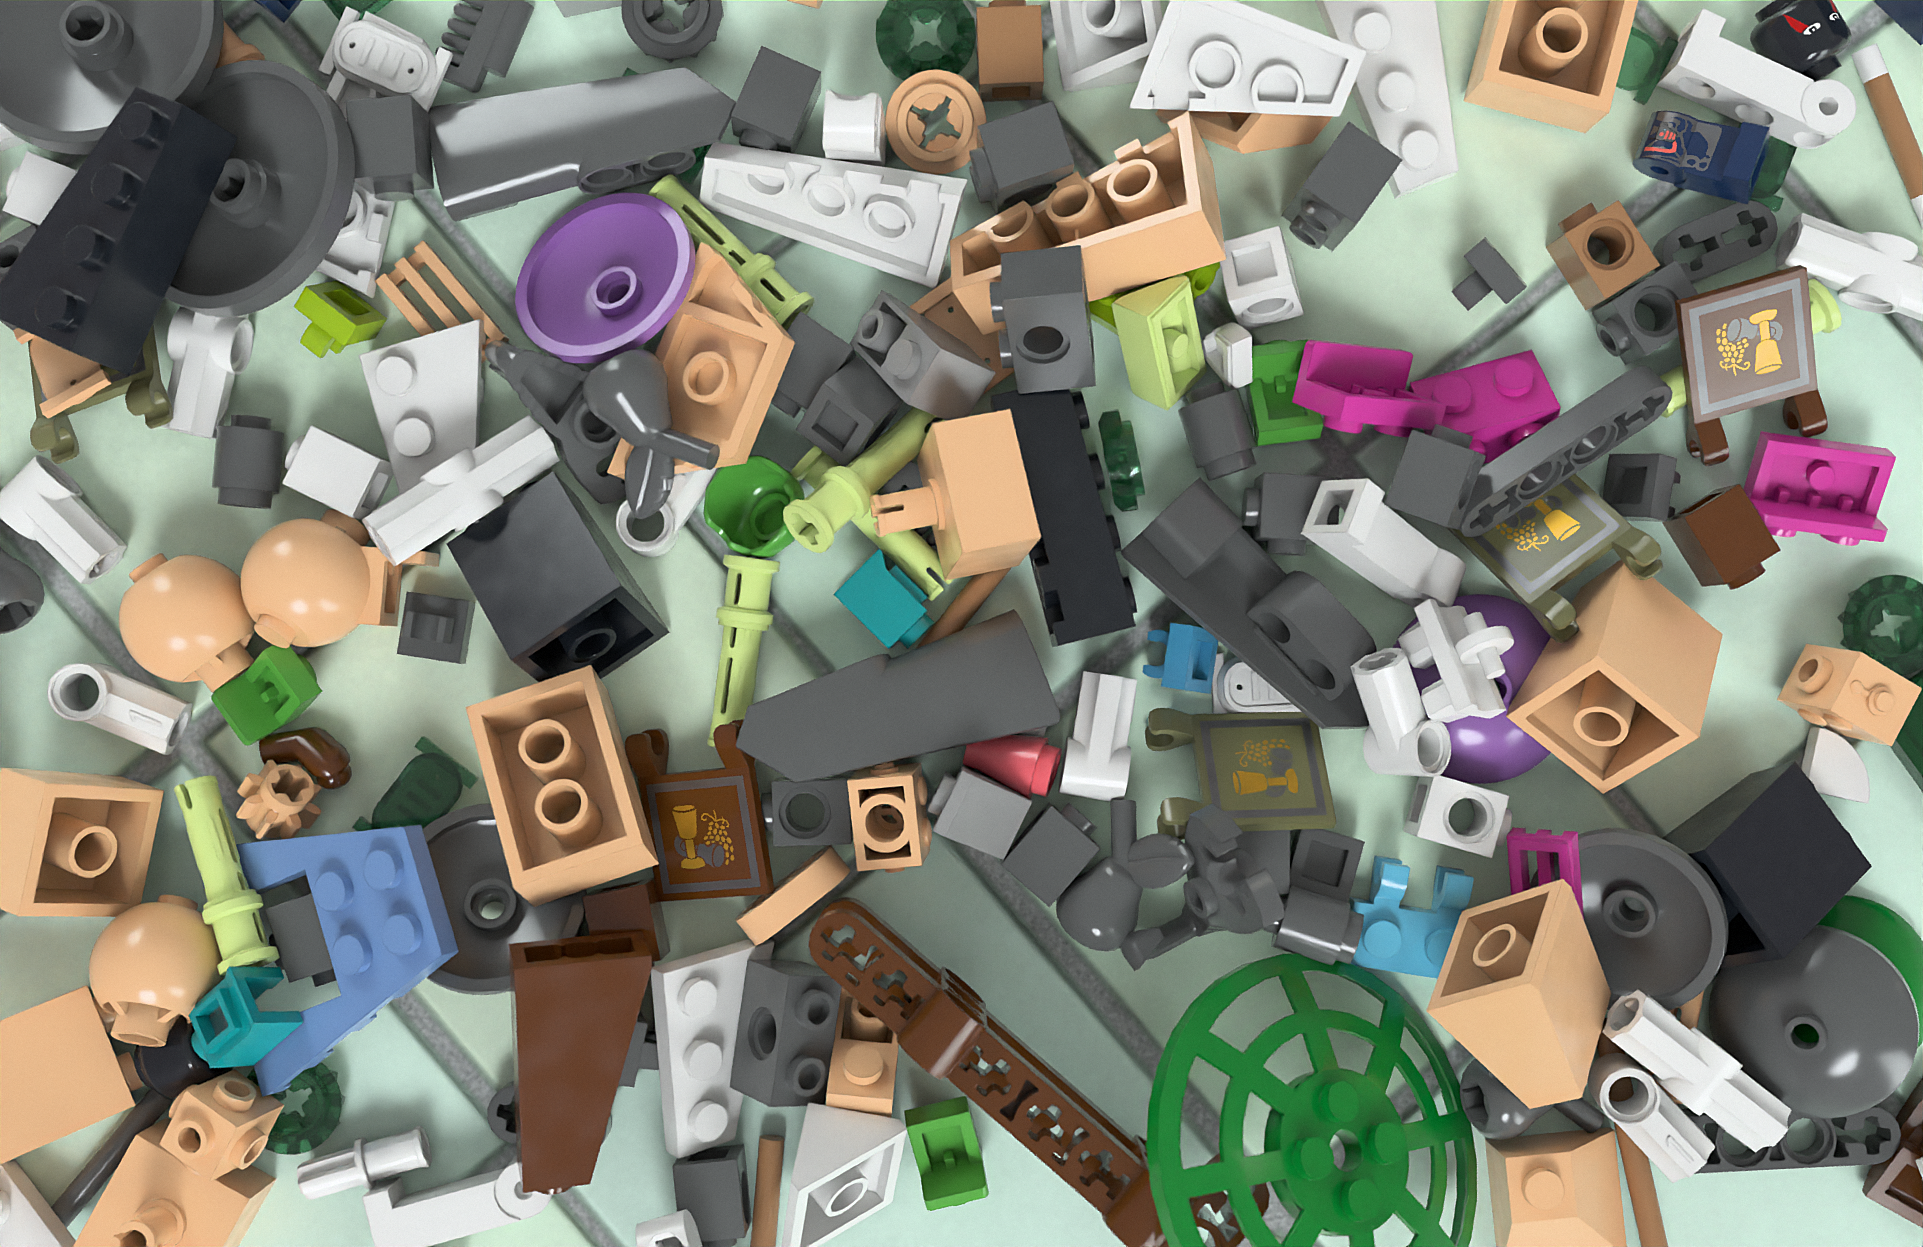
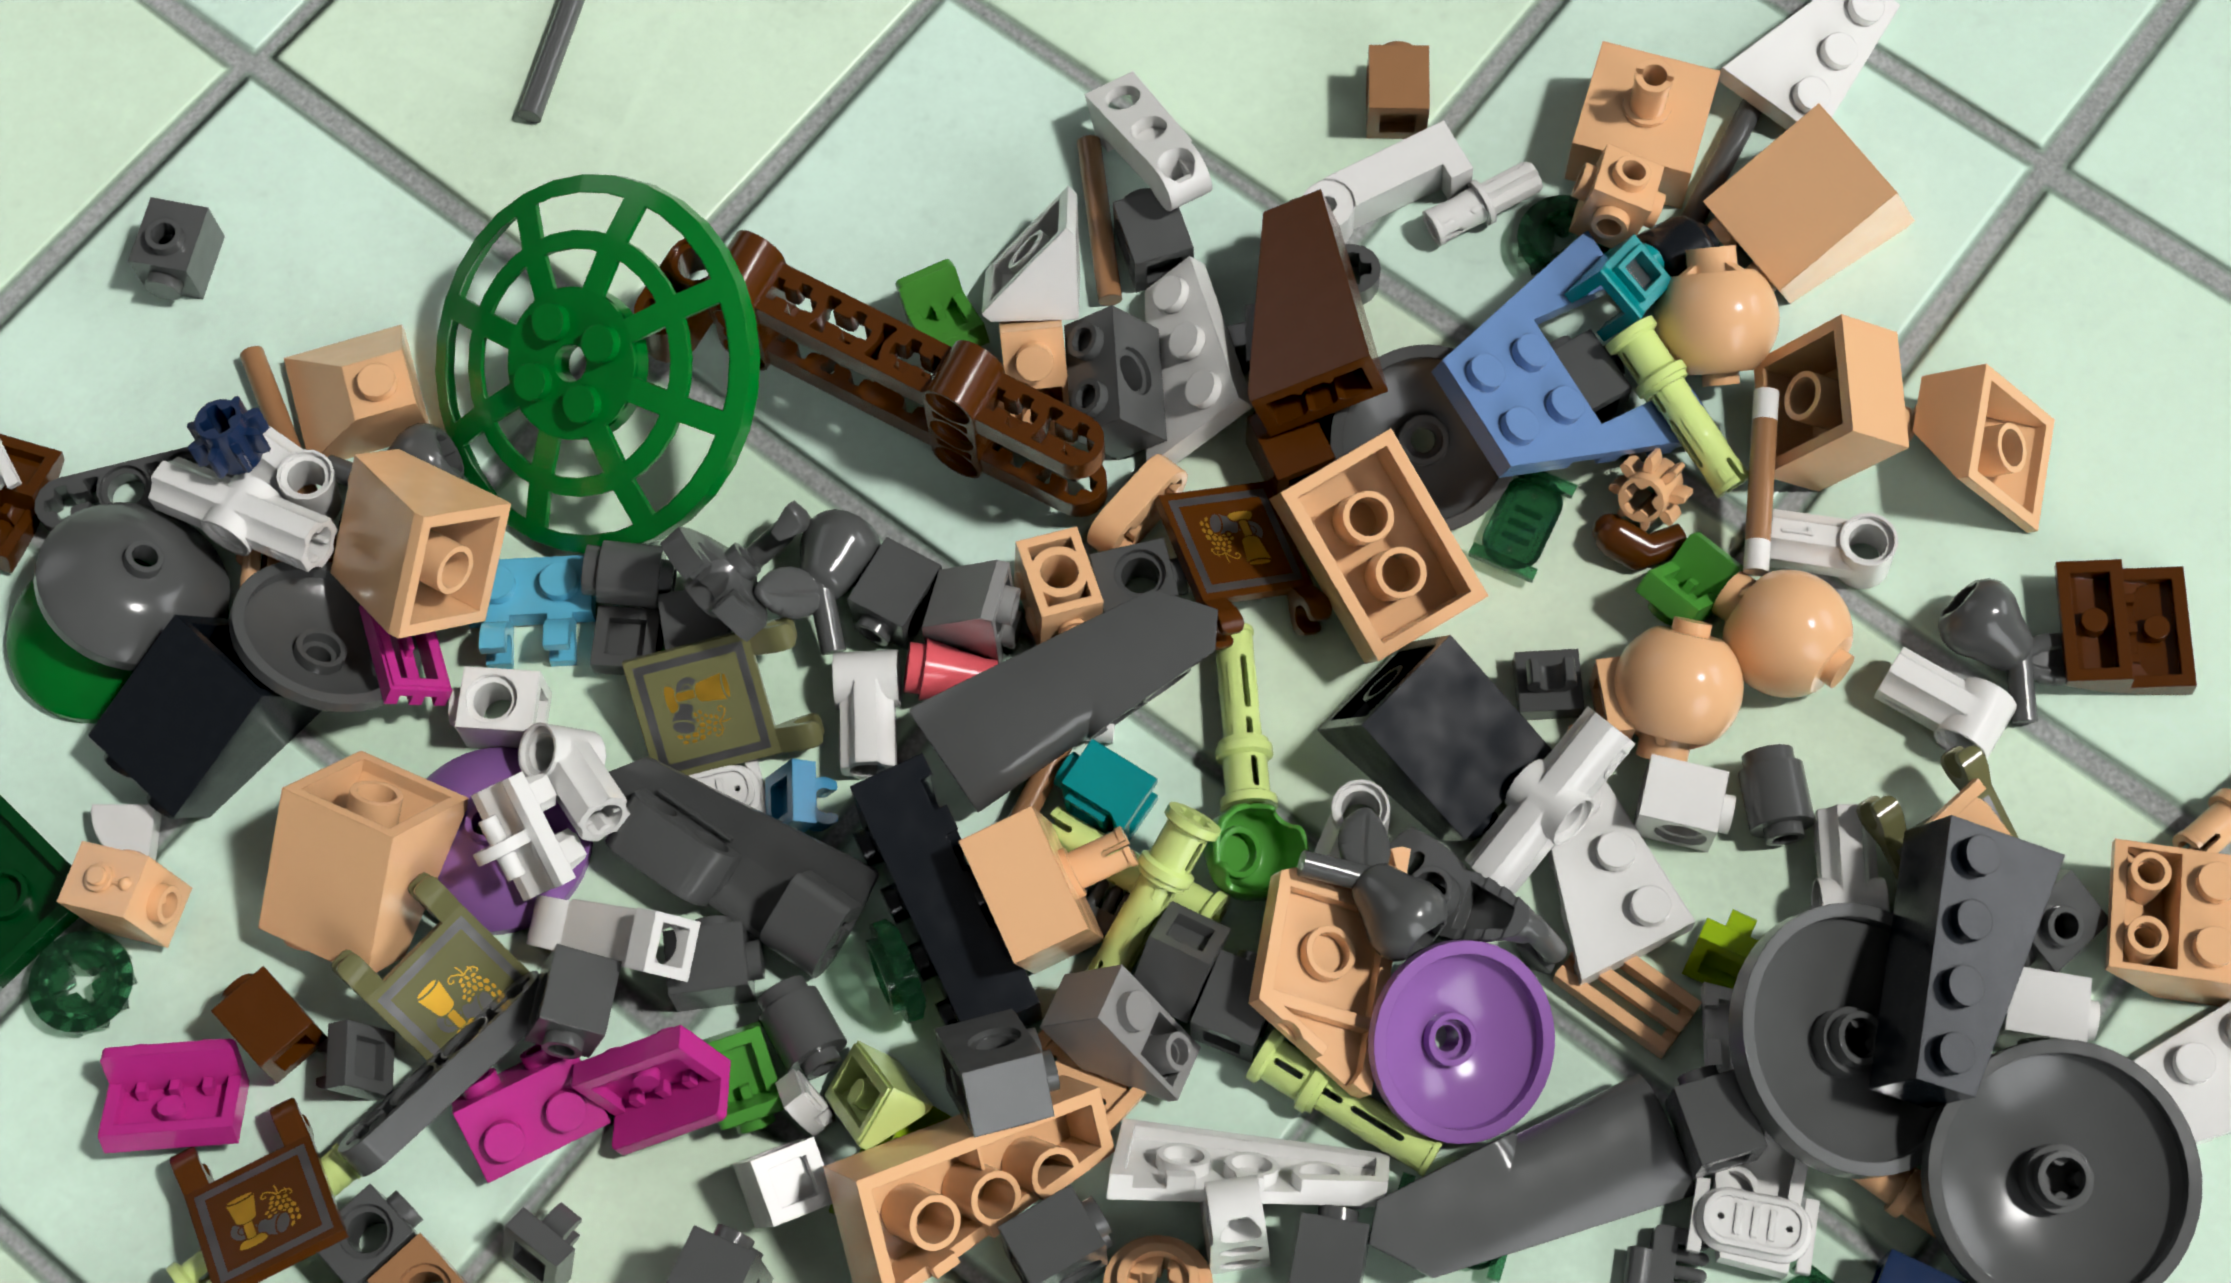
camera: 170 degrees right, 20 degrees down
none -> dark blue gear [187,396,271,479]
none -> medium nougat bar [1743,387,1779,576]

